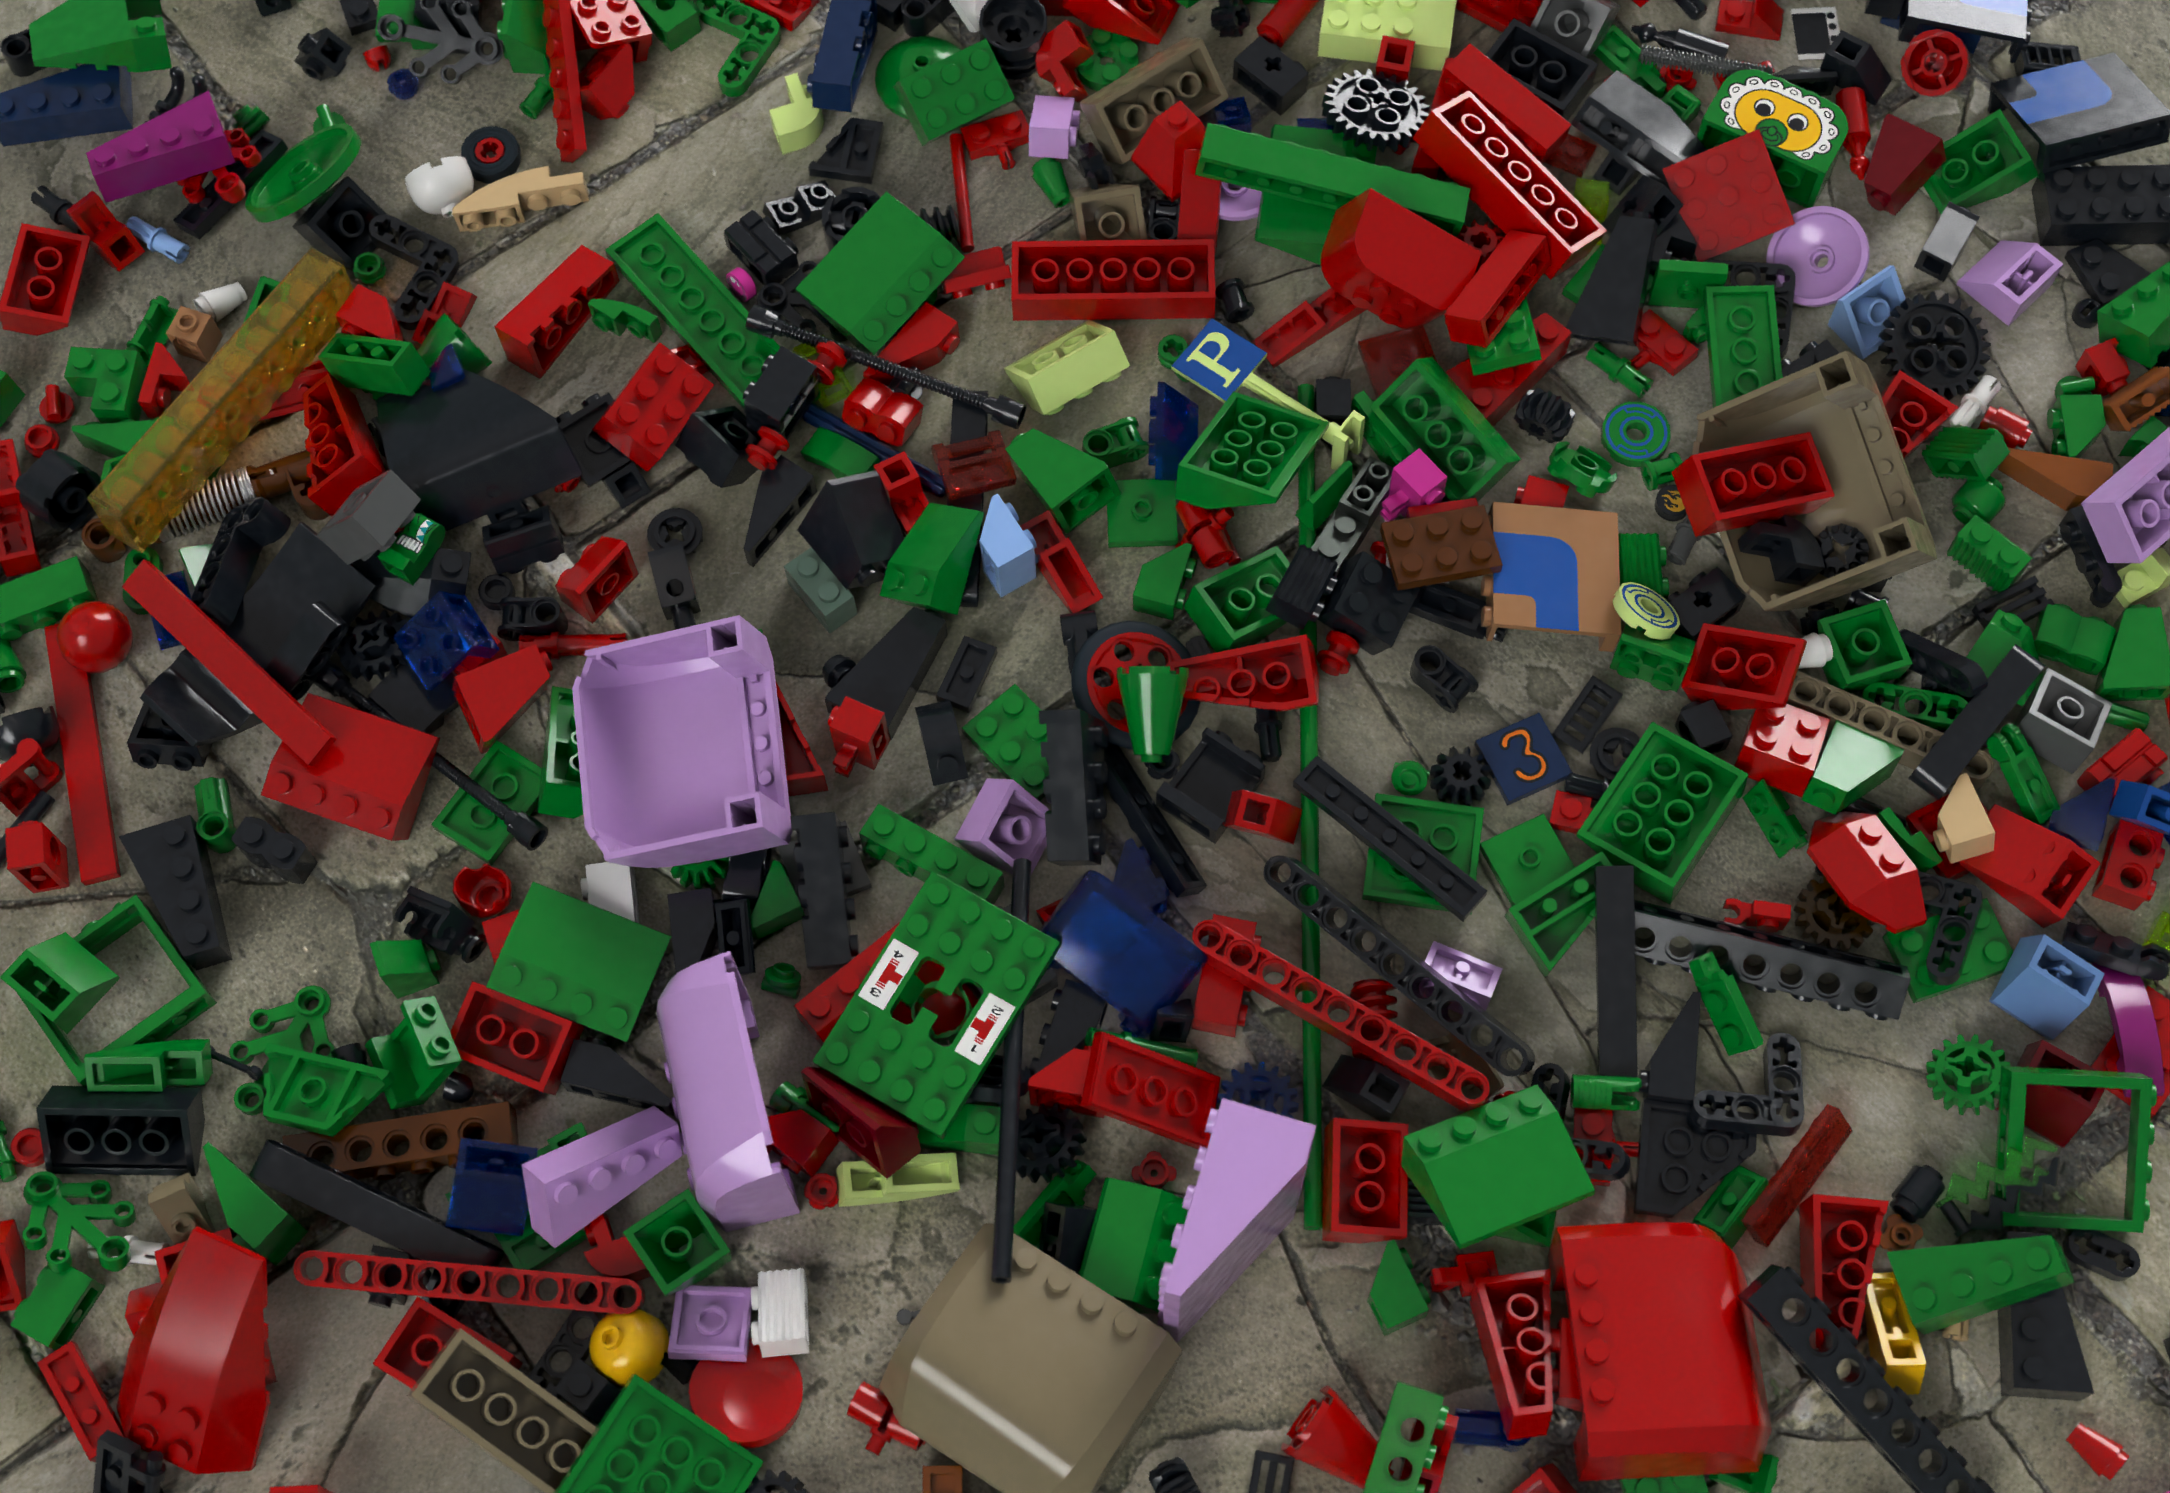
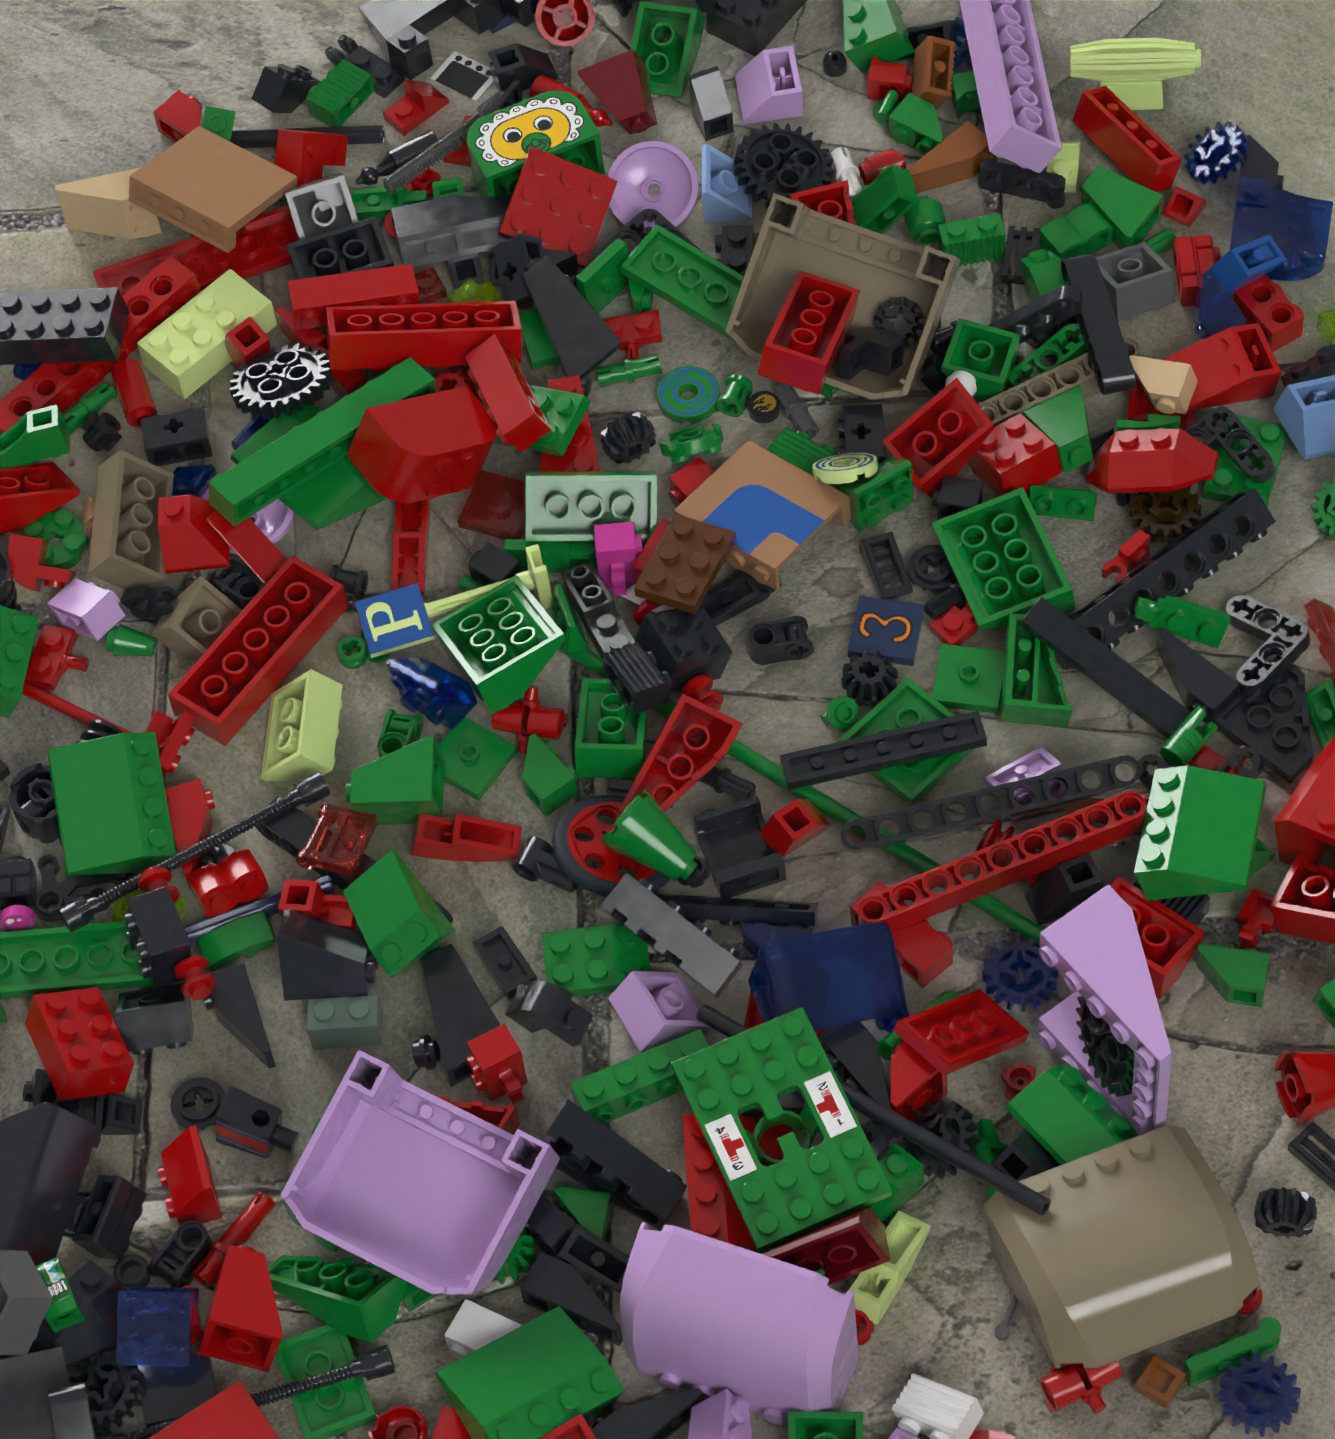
camera: 50 degrees left, 10 degrees down
light blue slope [979,493,1038,597] -> none
black slope [1149,998,1194,1043] -> none
green hinge [1986,723,2061,825] -> none
black wing [2064,239,2151,307] -> none

